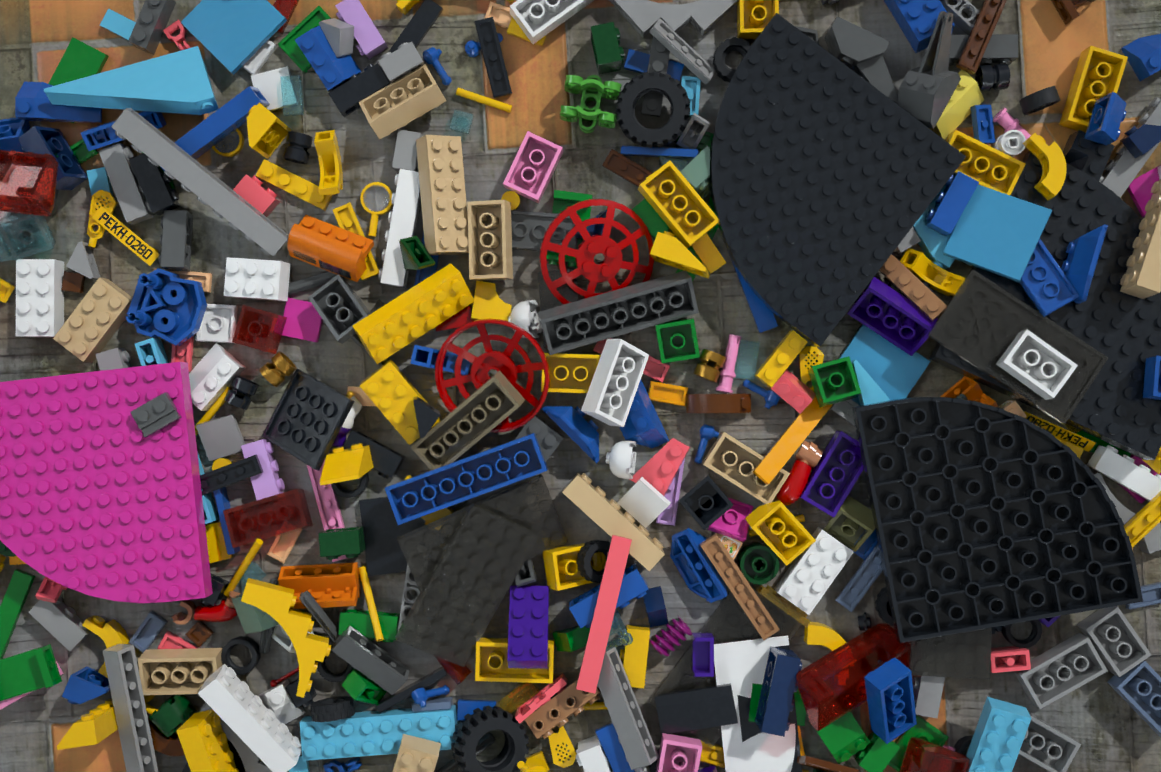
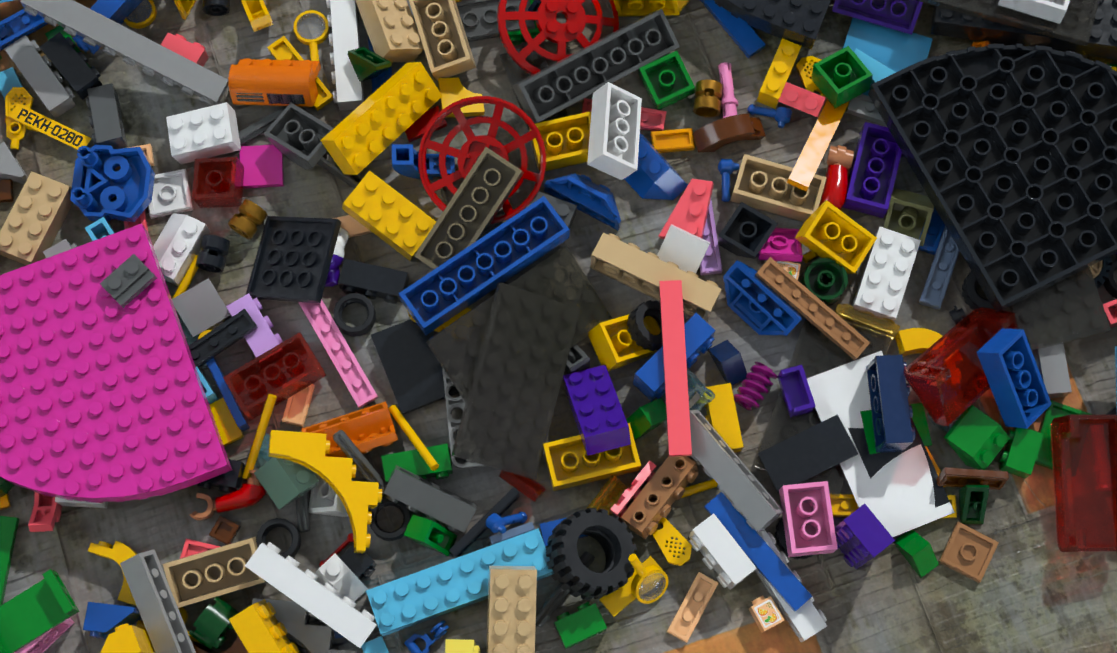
camera: 20 degrees left, 15 degrees down
light grey brick [28,596,92,652] -> none
sand blue tile [128,611,168,653] -> none
yellow plate [255,159,333,211] -> none
black tyre [310,696,355,722] -> none
dark green brick [318,526,366,560] -> none
yellow slope [320,443,374,486] -> none
black slope [413,396,440,438] -> none
white cylinder [508,300,542,338] -> none
white cylinder [606,441,637,479] -> none
clear light blue tile [735,340,760,380] -> none

